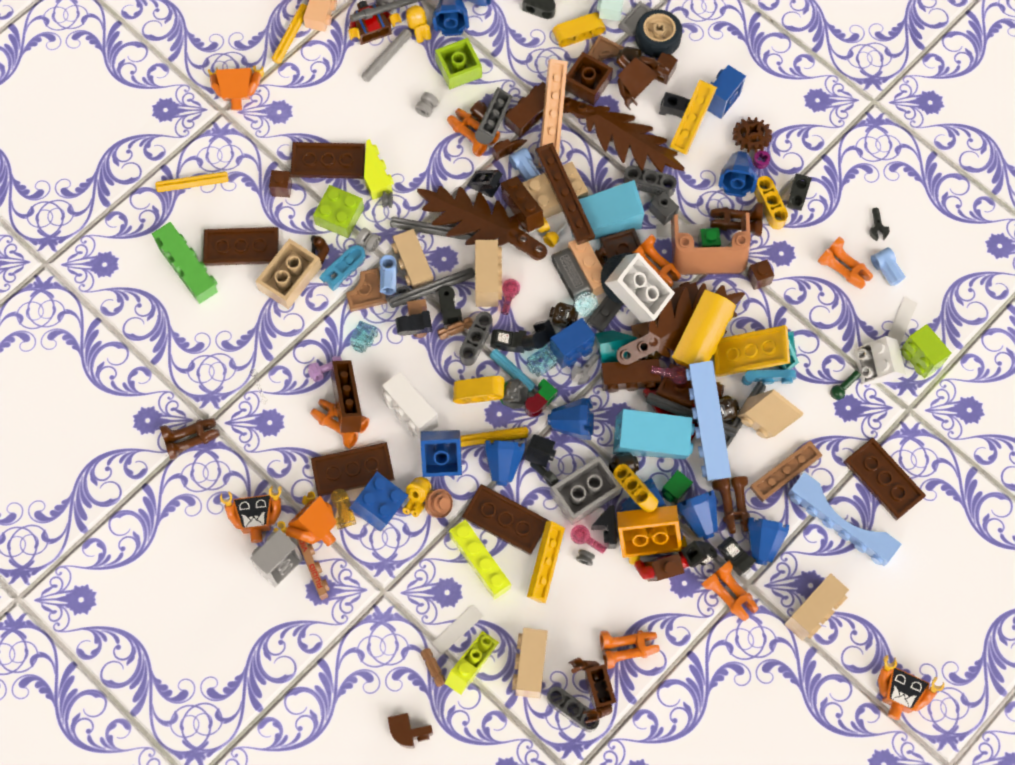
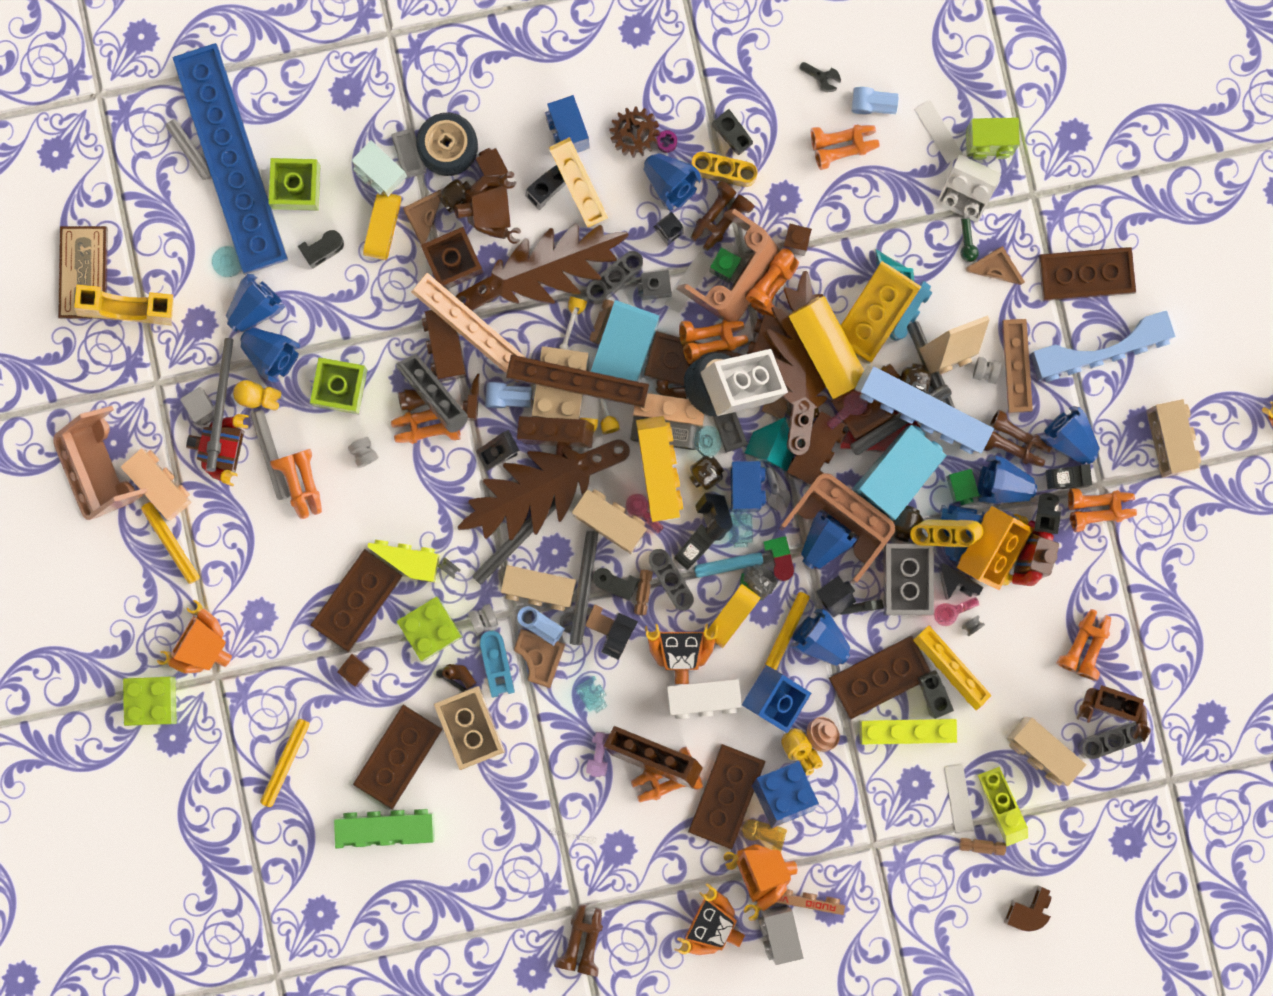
camera: 55 degrees left, 15 degrees up
none -> lime brick [123,677,177,726]
none -> orange piece [270,448,322,519]
none -> hinge [559,296,587,350]
none -> yellow brick [636,416,684,522]
none -> torso [645,624,718,684]
none -> black leg [653,212,684,246]
none -> orange piece [746,248,799,317]
none -> nougat windscreen [779,474,895,585]
none -> pearl dark grey leg [918,670,954,719]
none -> medium nougat tile [965,246,1025,285]
none -> light grey wheel [973,357,1002,385]

